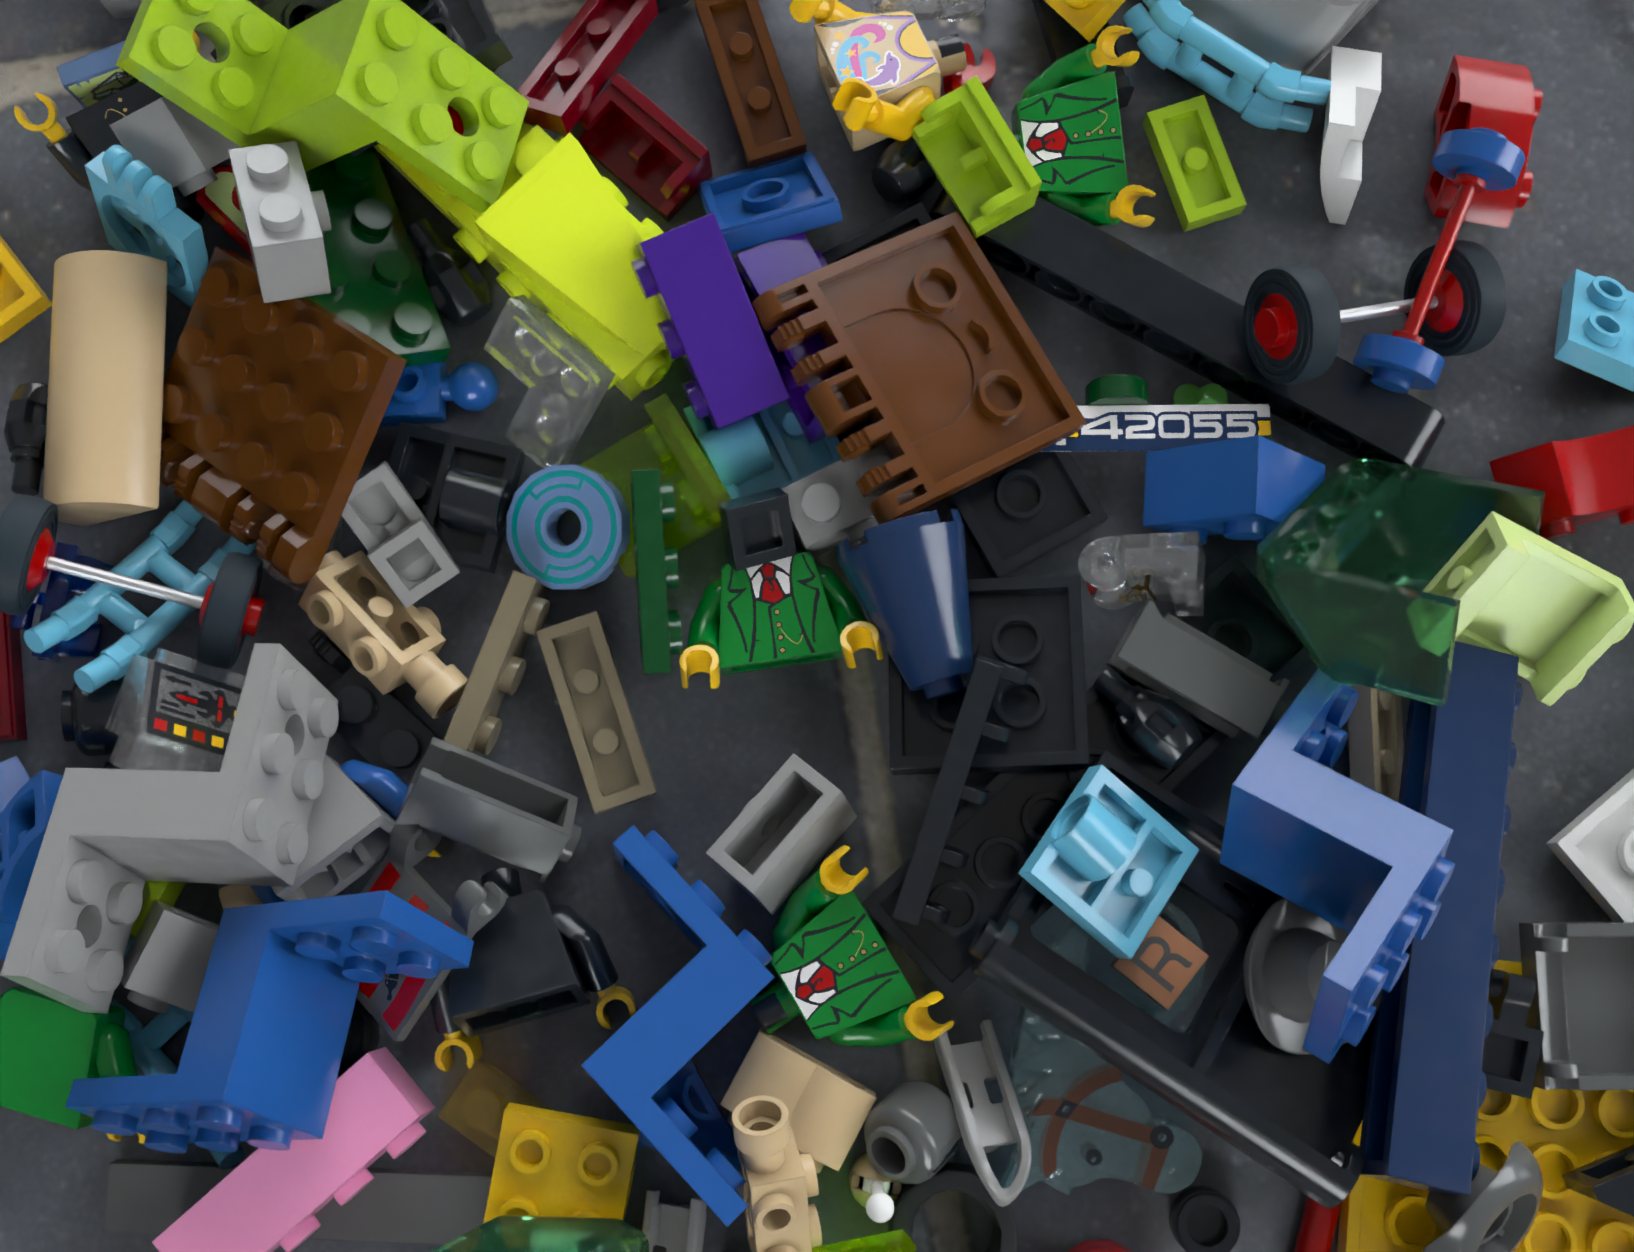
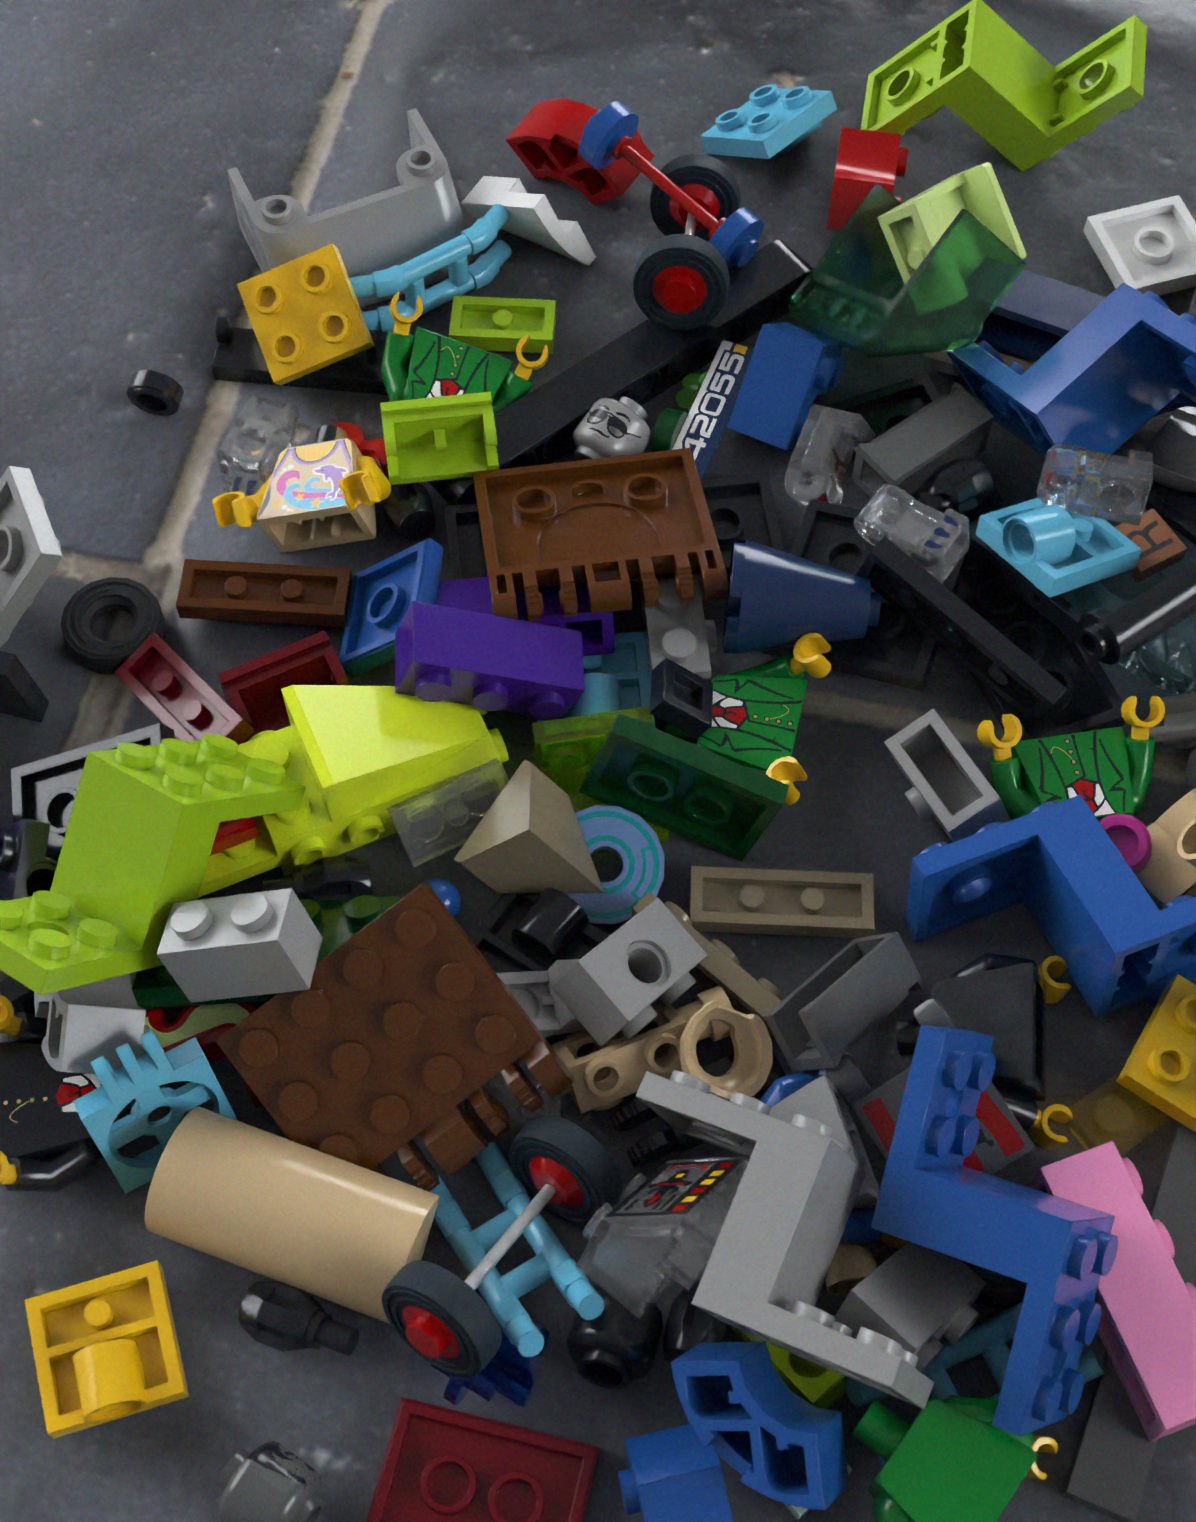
camera: 70 degrees left, 20 degrees down
none -> dark tan slope [453,760,604,894]
none -> light grey brick [551,898,707,1046]
none -> light grey head [572,397,652,461]
none -> tan piece [679,999,773,1100]
none -> clear leg [853,484,970,583]
none -> clear leg [1036,444,1153,526]
none -> dark pink tile [1099,814,1152,875]

